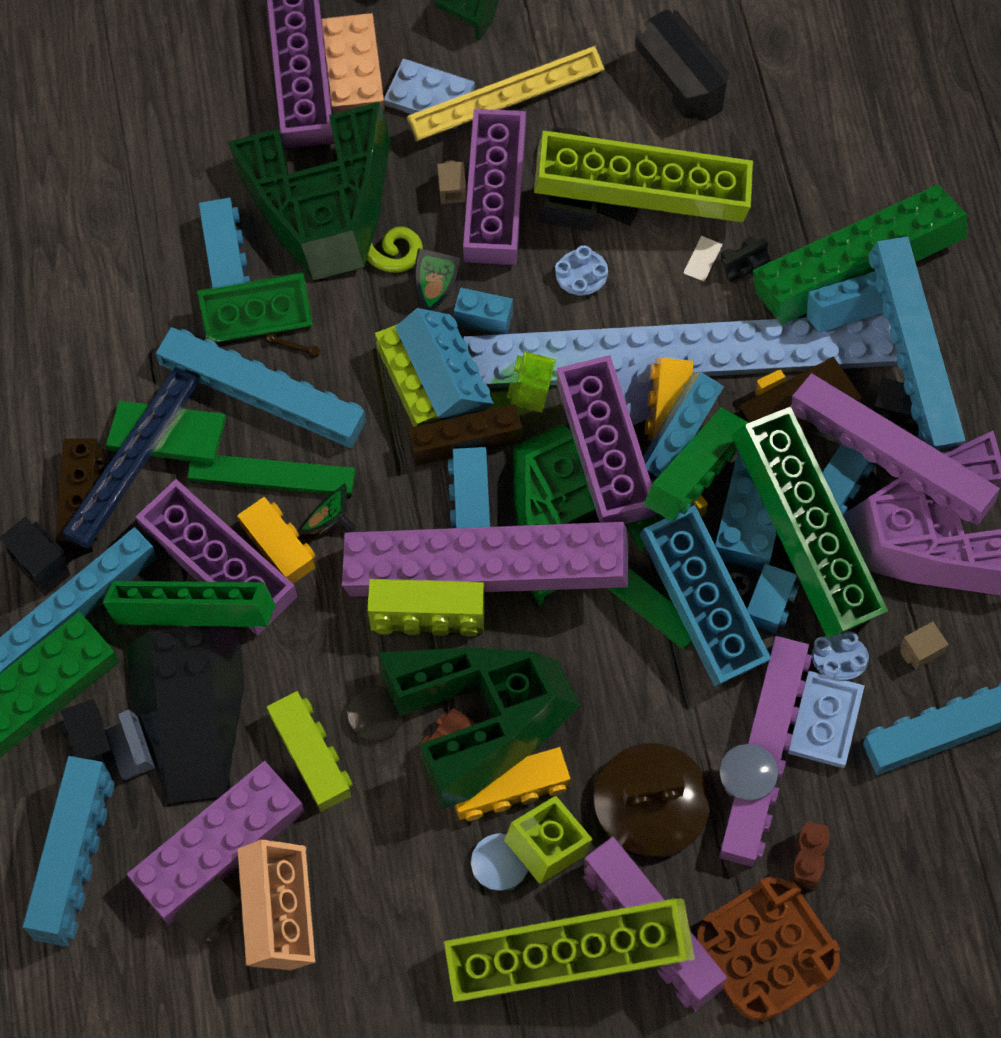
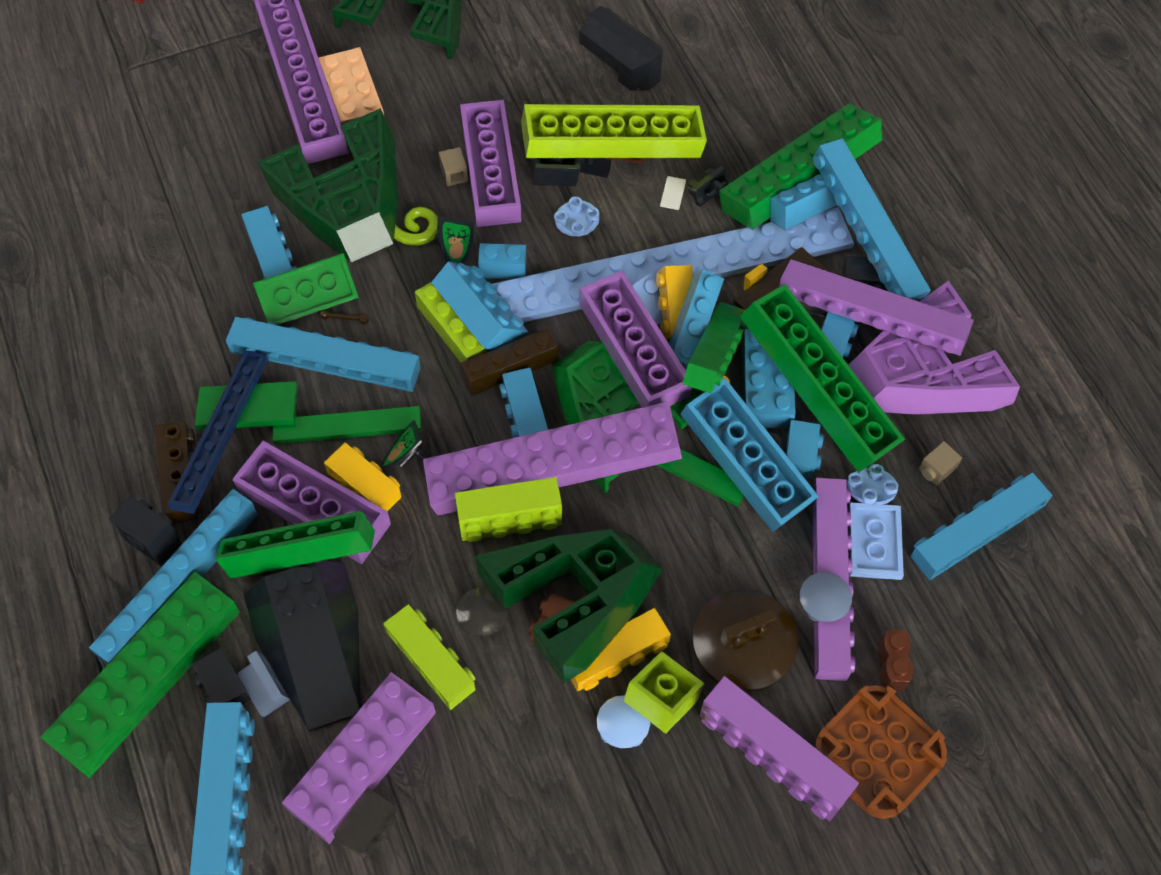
camera: 15 degrees left, 5 degrees down
light nougat brick [238,839,315,970] -> none
light blue plate [384,59,475,129] -> none
light yellow tile [406,46,605,142] -> none
lime brick [444,899,695,1002] -> none
clear neon green brick [506,351,556,412] -> none

